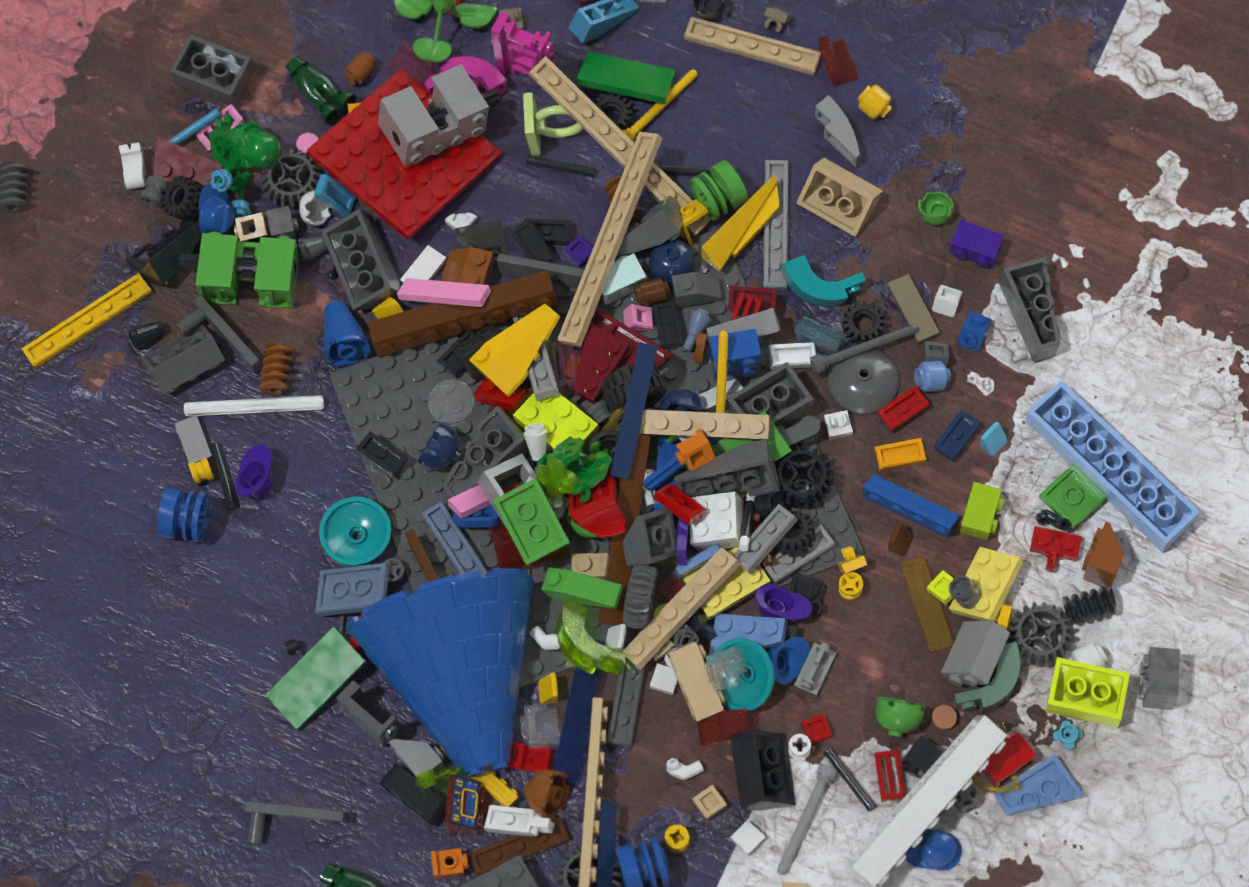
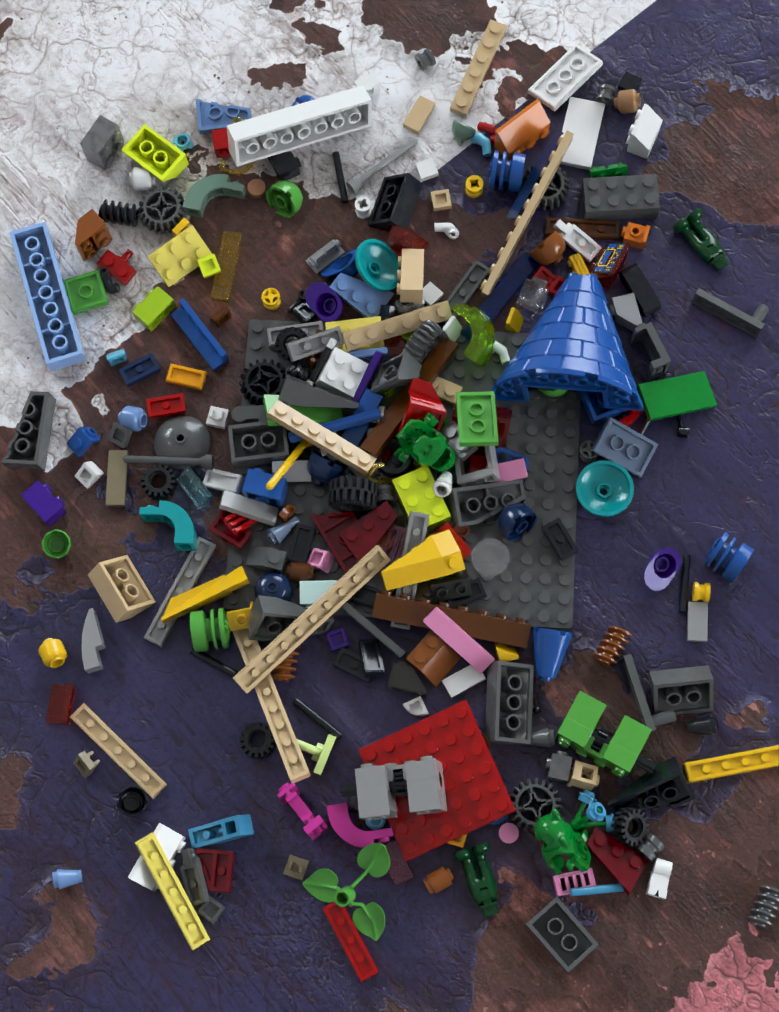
camera: 155 degrees left, 5 degrees up
white axle [184,395,324,416] -> none
blue piece [199,183,235,234] -> none
white hair [299,191,331,226] -> none
dark azure tile [314,174,356,217] -> none
reddish brown tile [405,529,438,582] -> none
clear neon green plate [415,764,462,789] -> none
sand blue tile [421,501,488,577] -> none
clear neon green plate [534,455,578,497] -> none
bright green slope [541,567,623,609] -> none
green tile [576,52,676,104] -> none
dark blue sticker [610,342,658,479] -> none
yellow piece [621,69,698,143] -> none
red tile [654,483,706,525] -> none
orange brick [675,429,716,472] -> none
clear hair [704,647,747,691] -> none
red tile [801,714,833,745] -> none
yellow tile [837,546,867,573] -> none
red tile [874,750,906,802] -> none
light grey brick [941,621,1010,686] -> none
dark grey wheel [949,575,981,609] -> none

